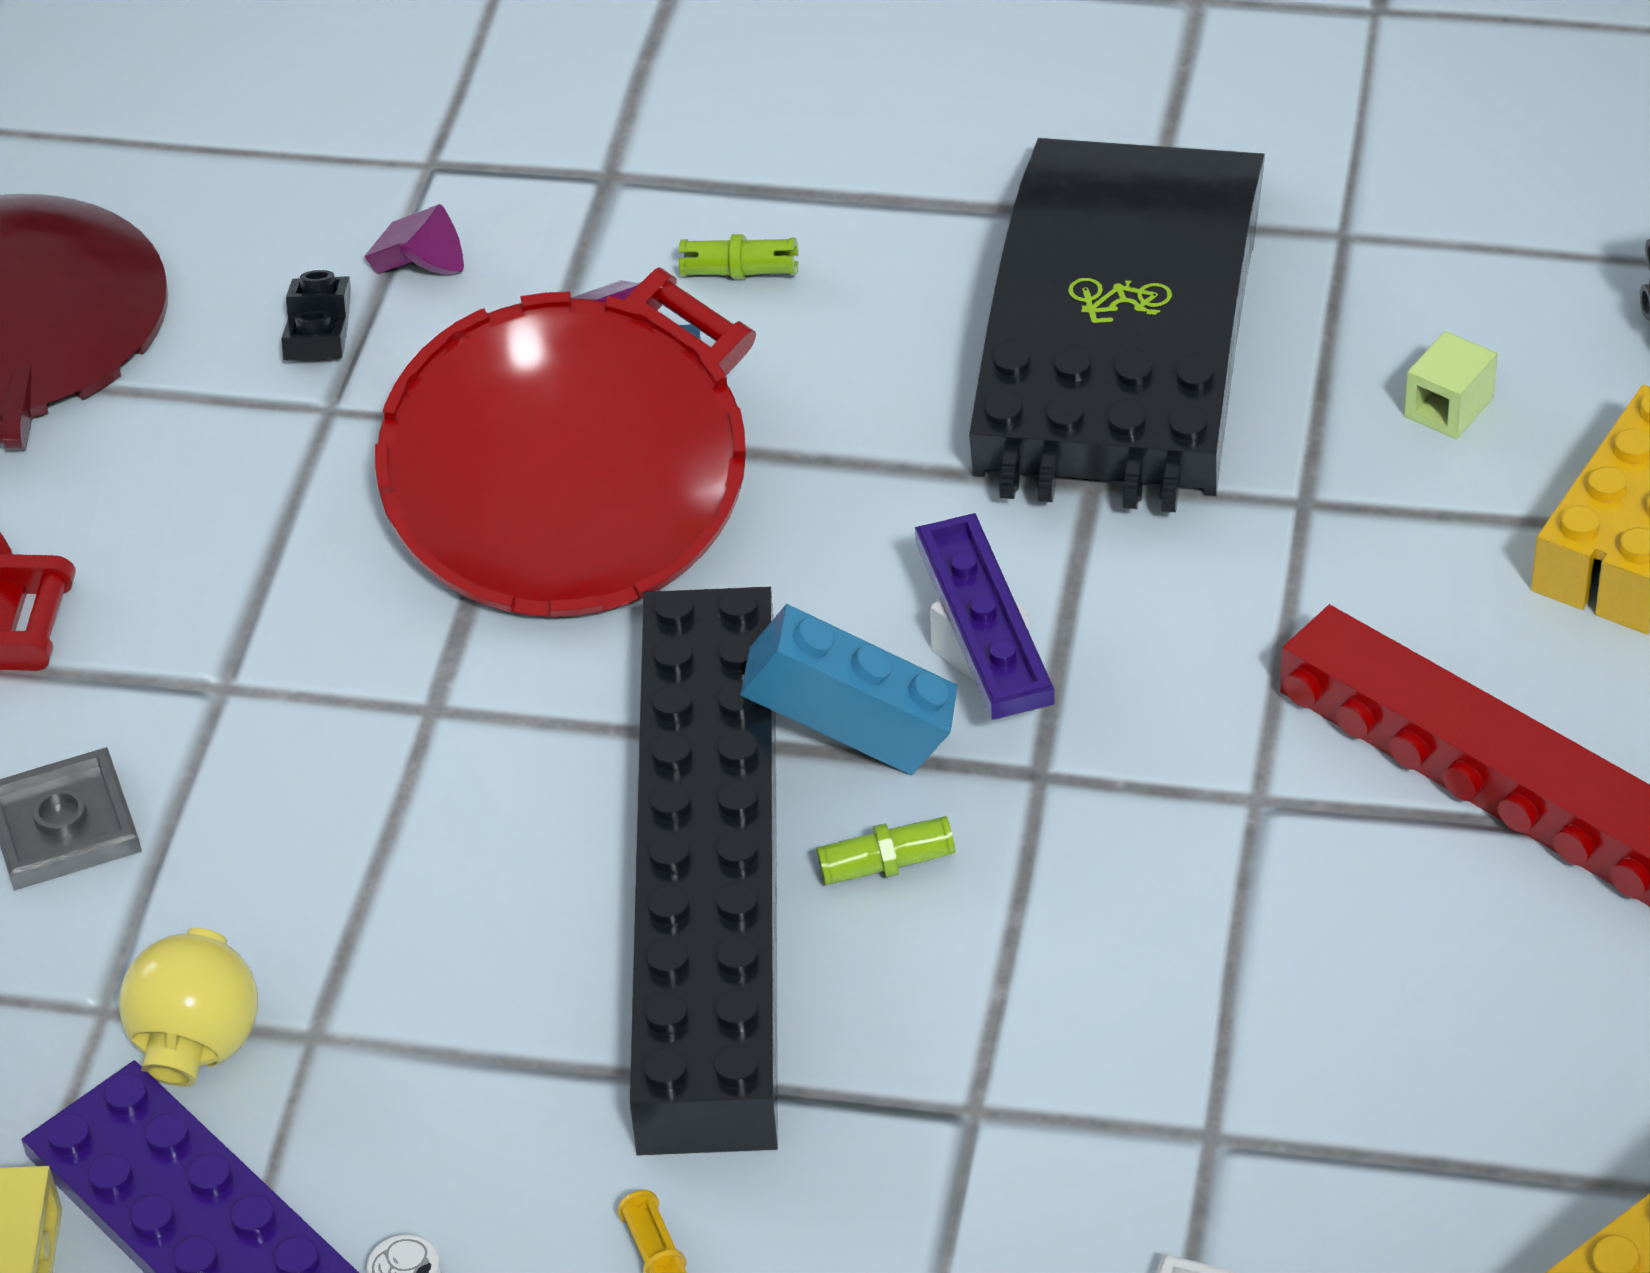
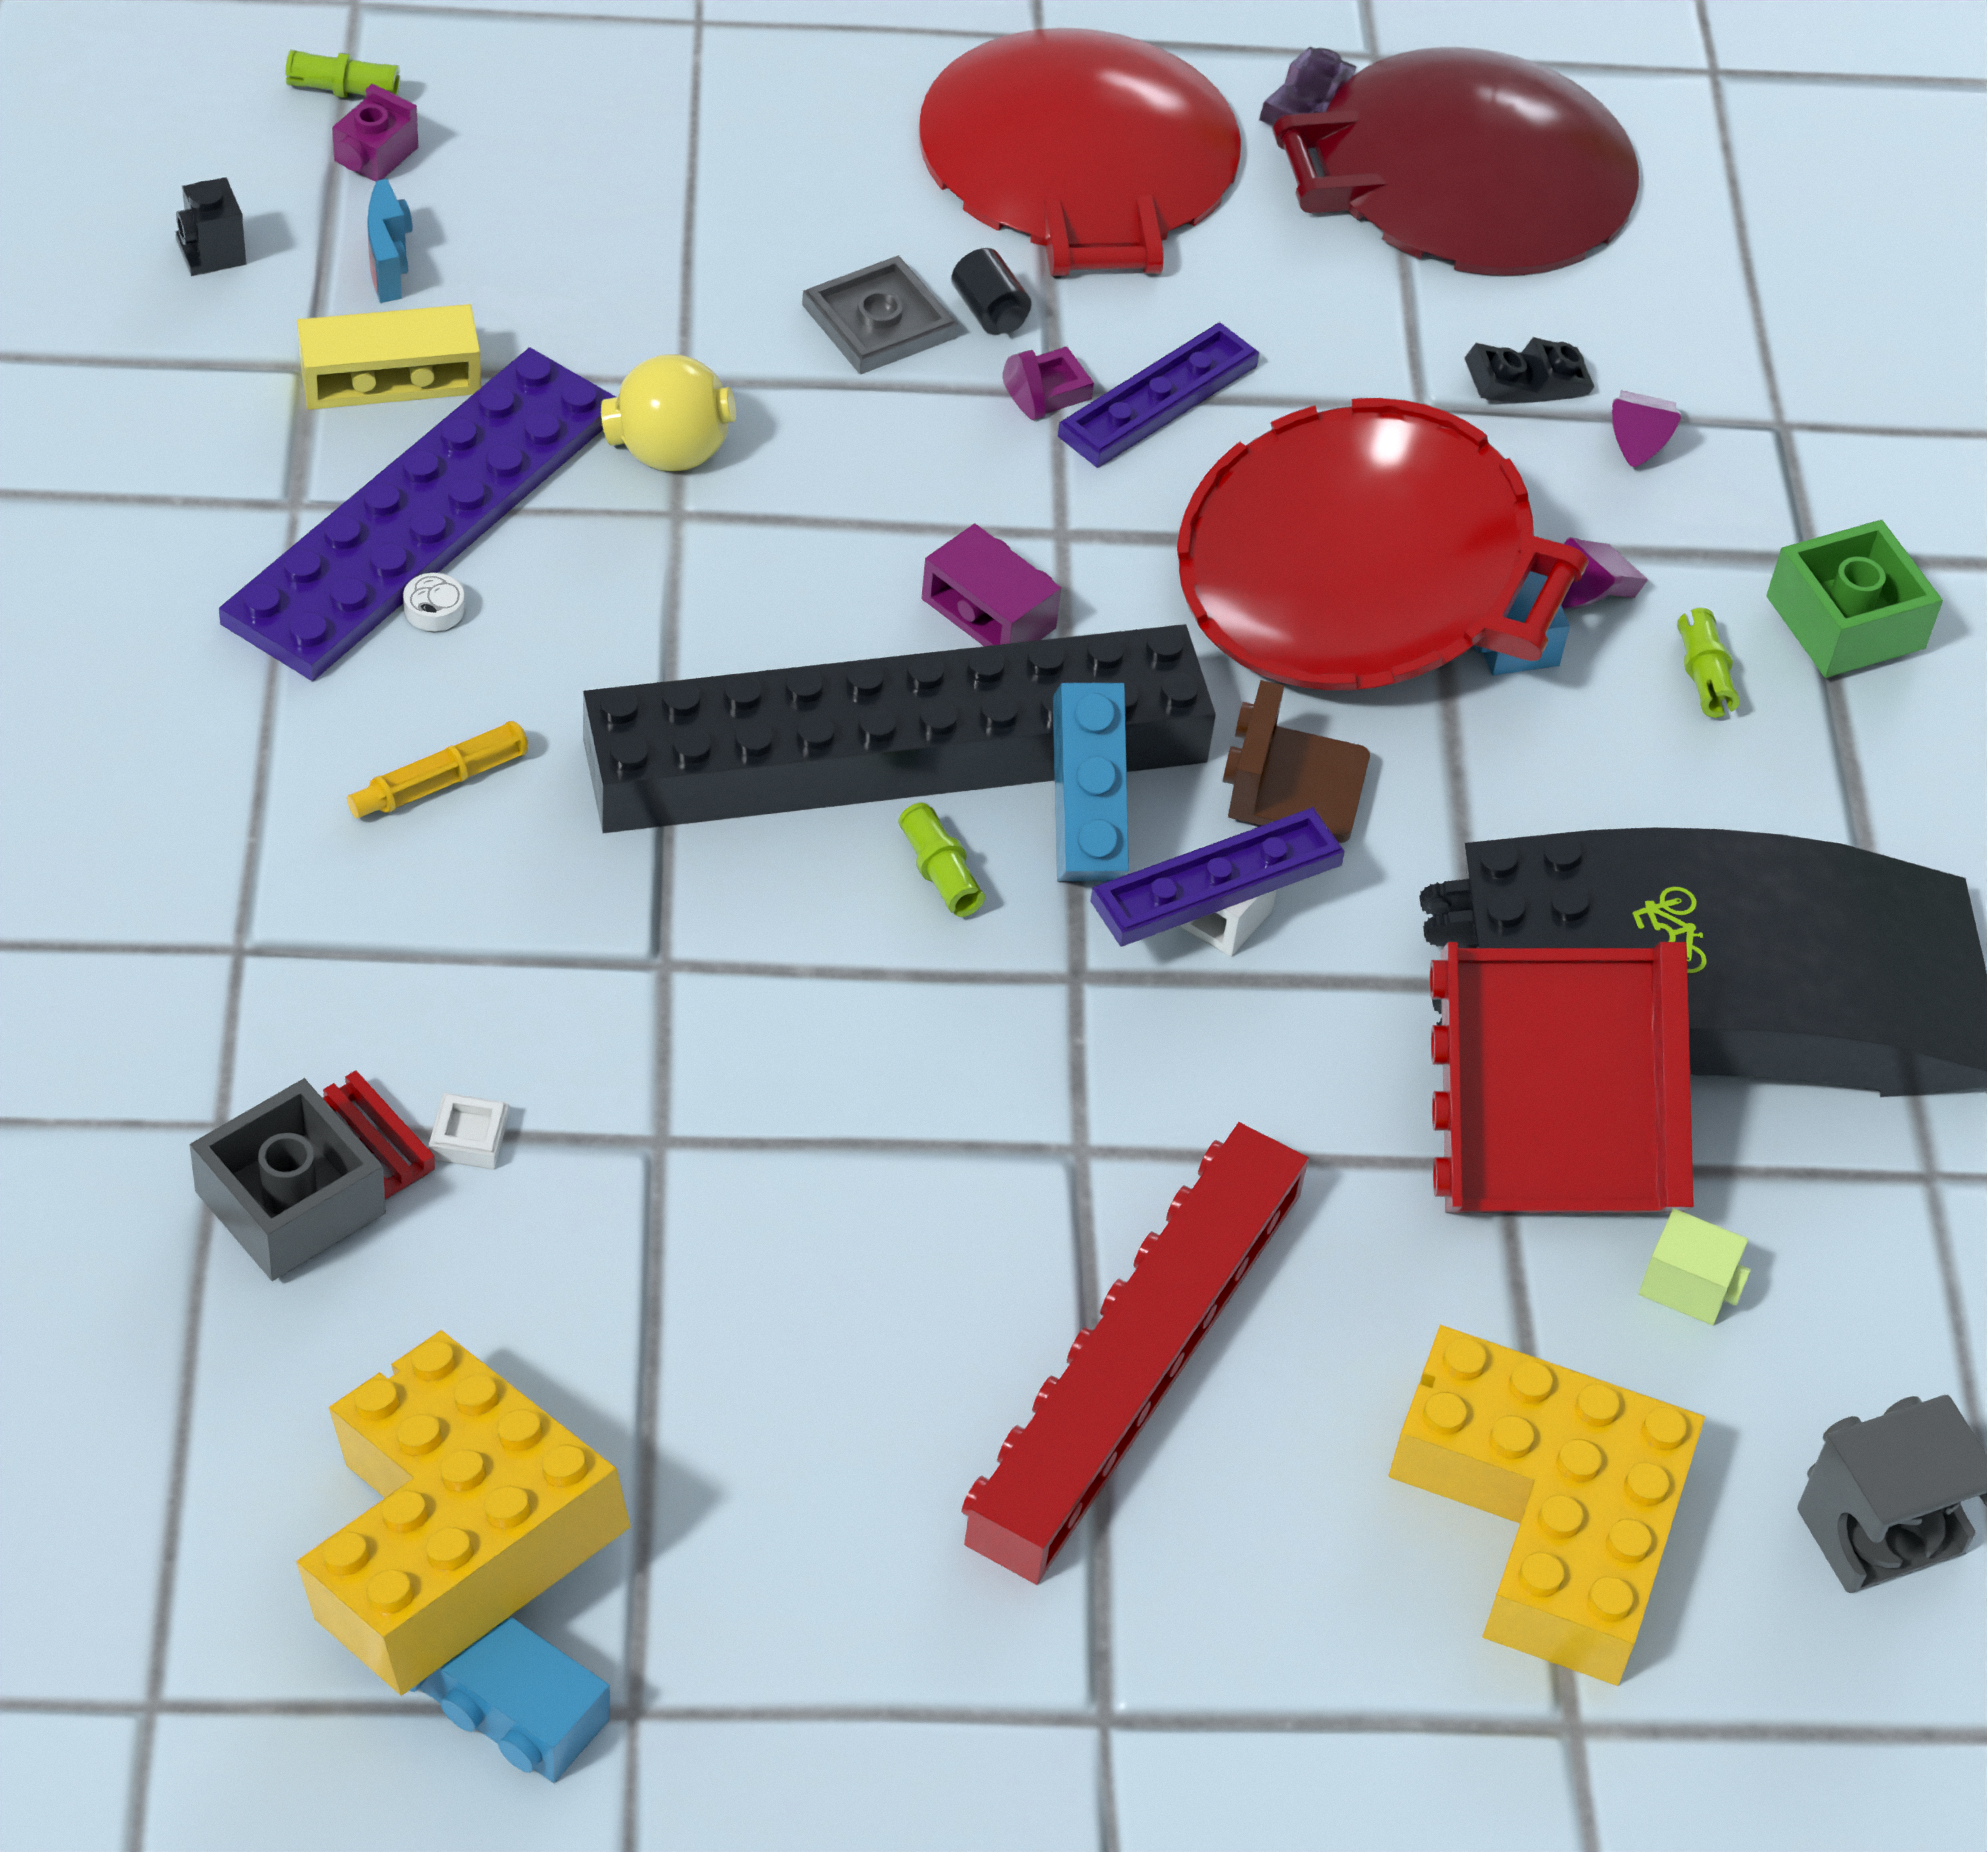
camera: 70 degrees right, 5 degrees up
none -> magenta brick [921,523,1062,646]
none -> black brick [951,248,1032,335]
none -> magenta tile [1002,346,1094,421]
none -> dark purple tile [1057,322,1259,468]
none -> reddish brown bracket [1223,680,1370,843]
none -> red panel [1429,942,1694,1213]
none -> bright green brick [1766,519,1943,678]

